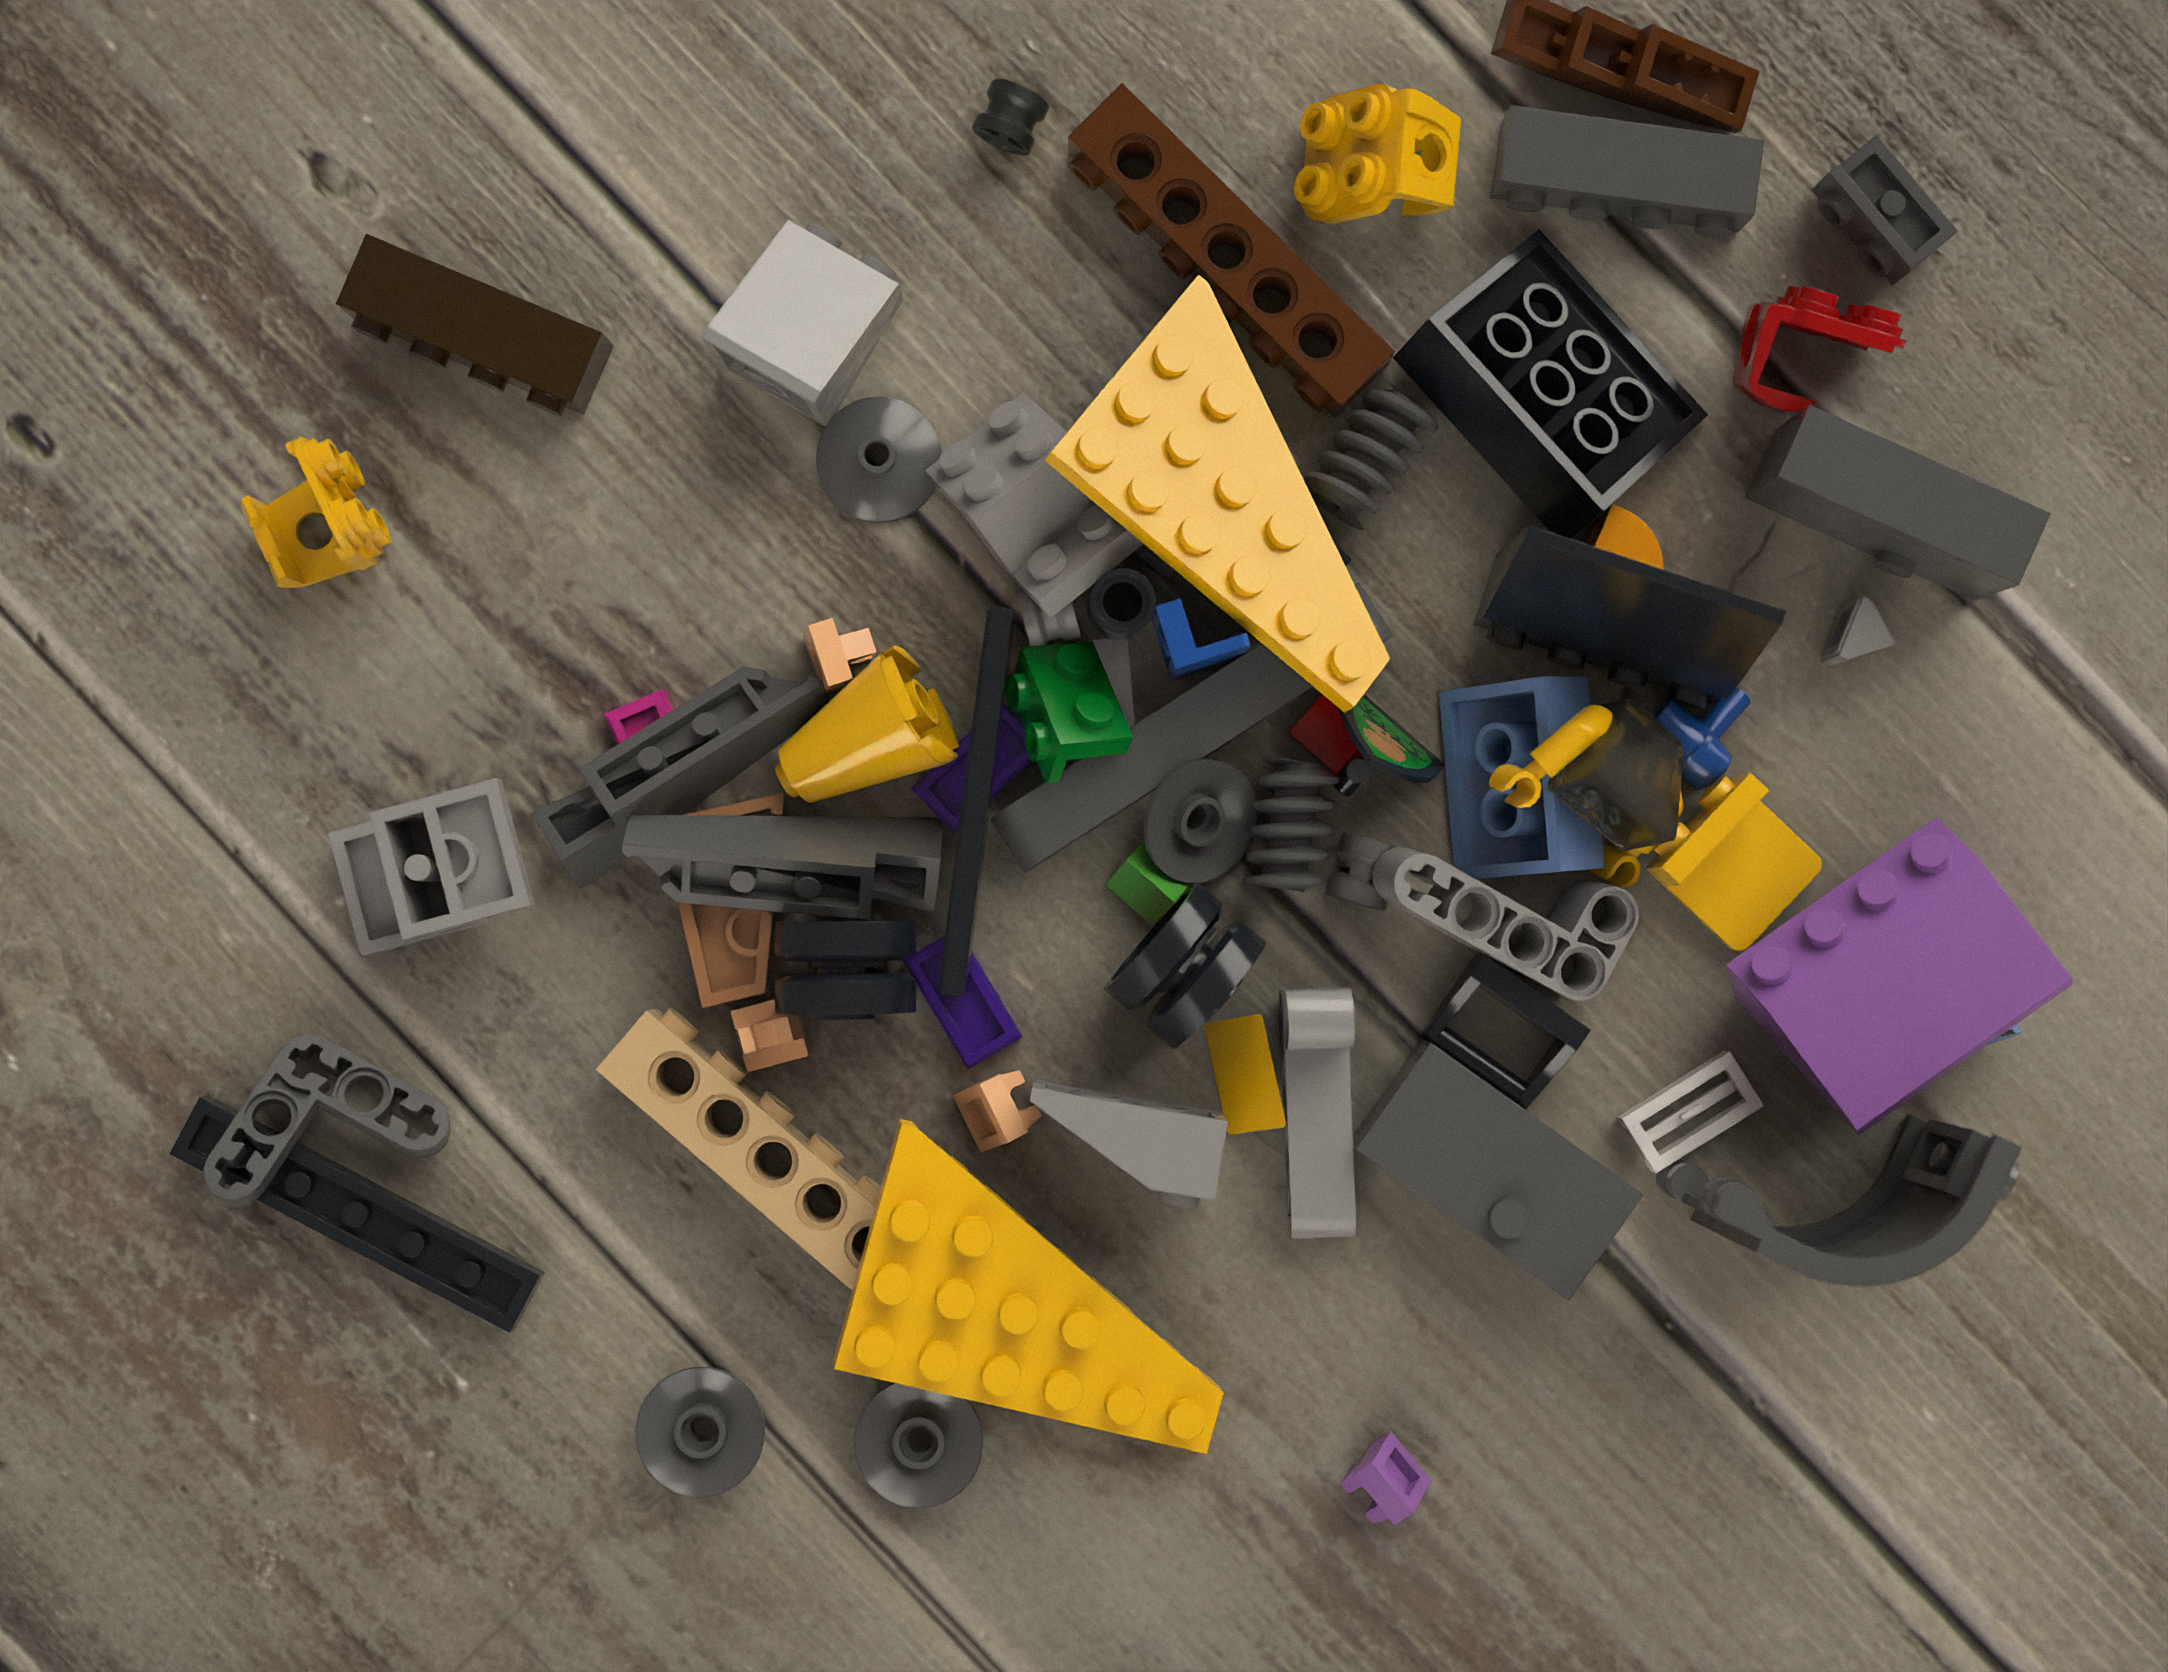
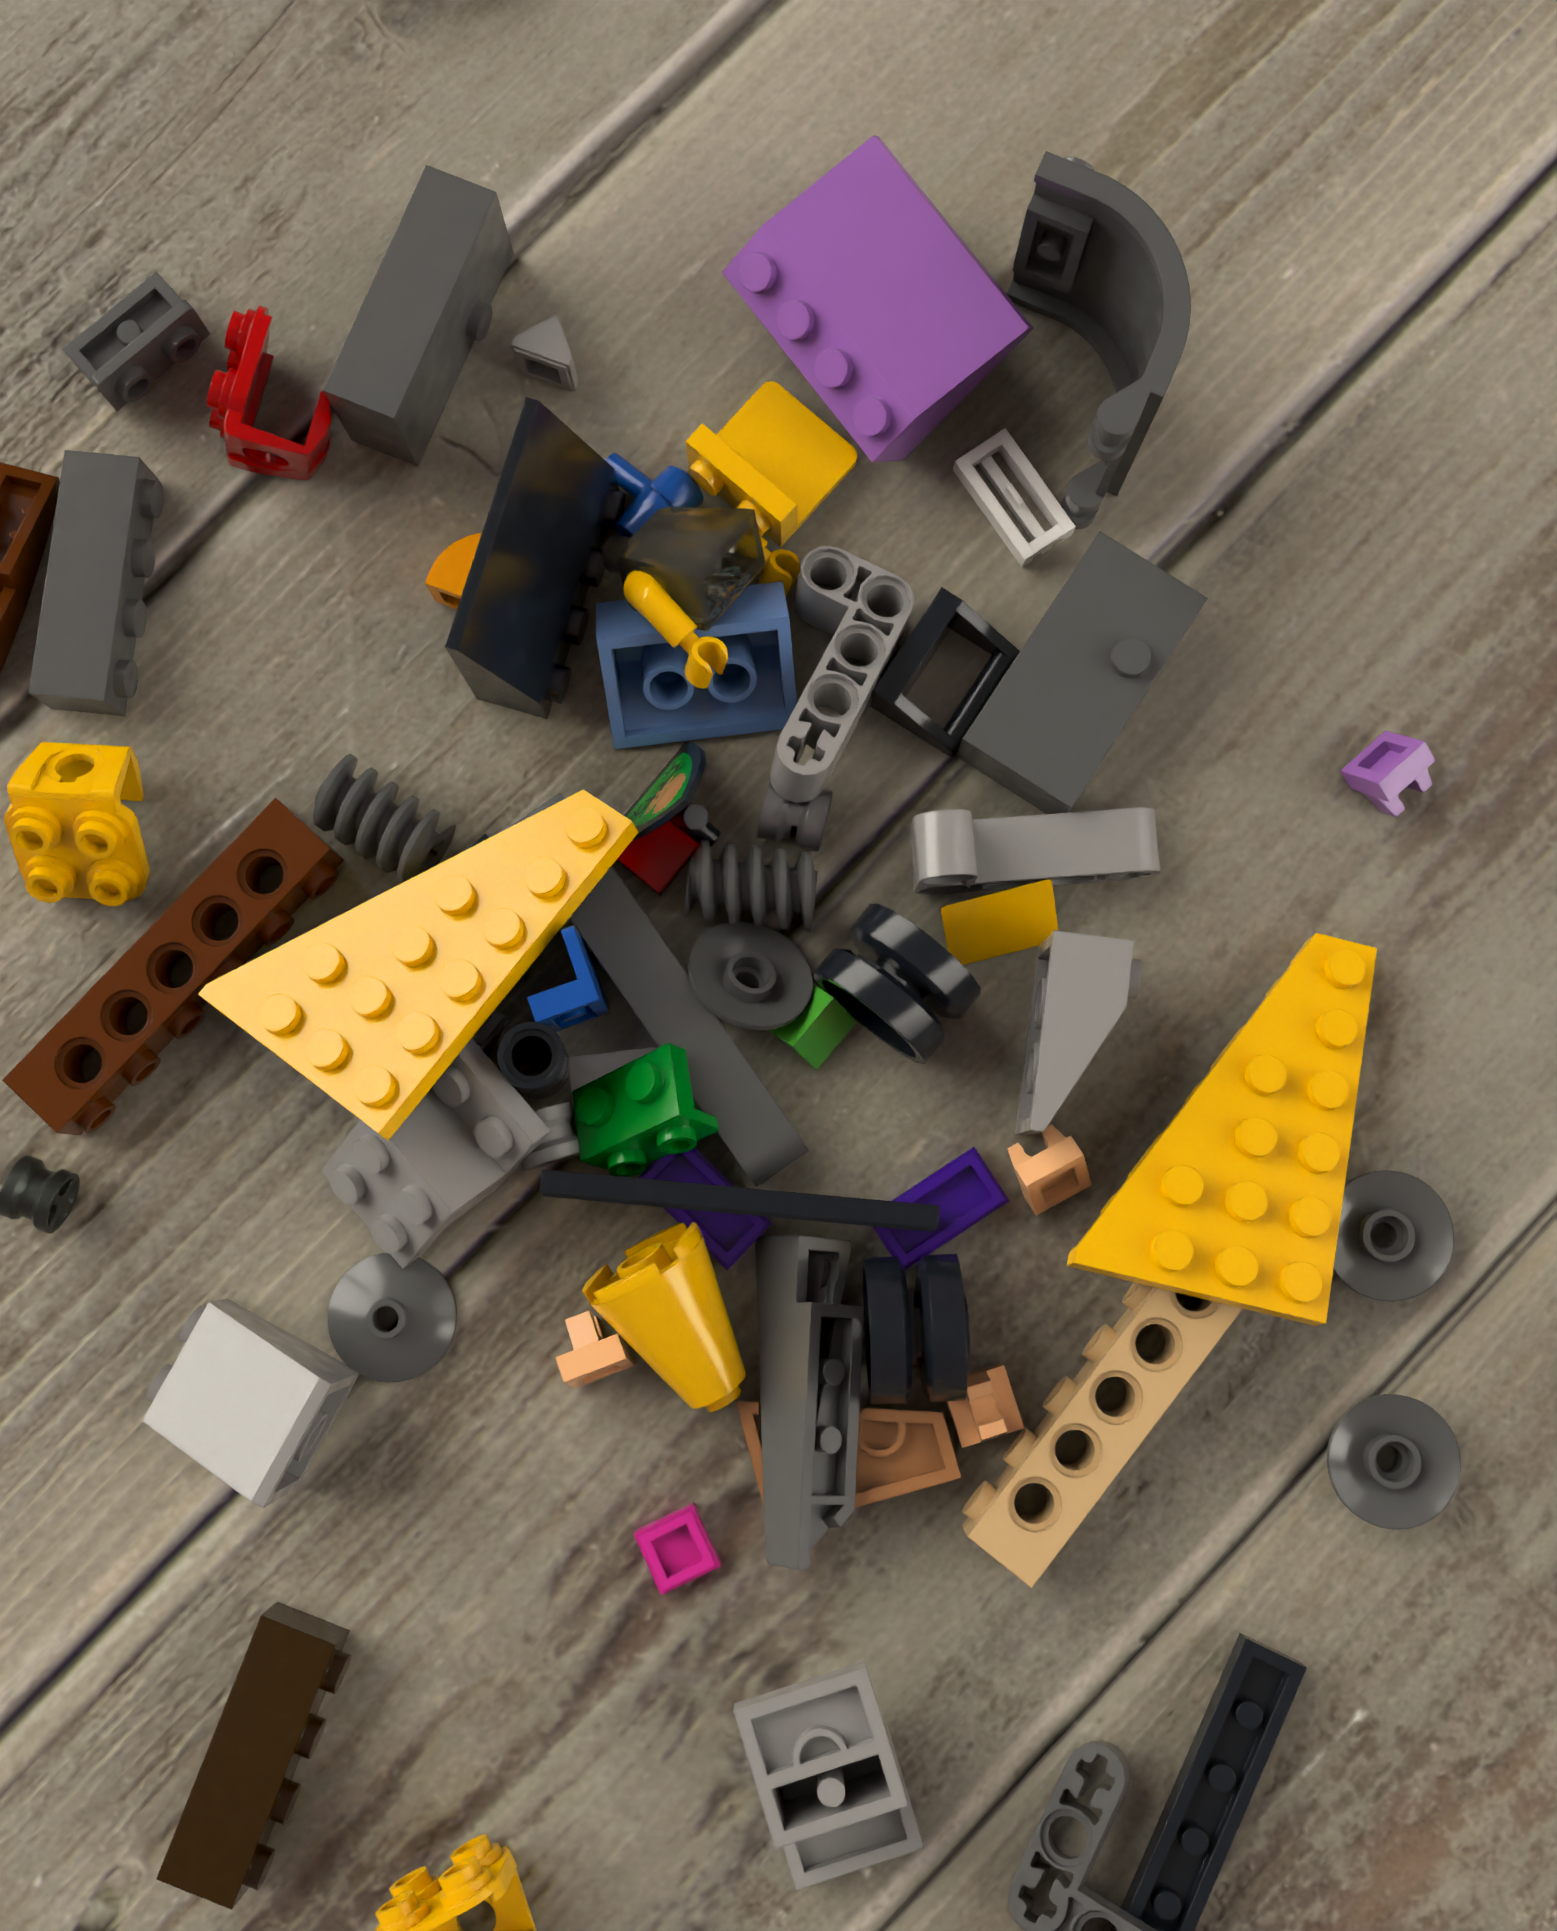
camera: 90 degrees left, 5 degrees down
dark grey wedge [531,667,828,888] -> none
black slope [1393,229,1708,539] -> none

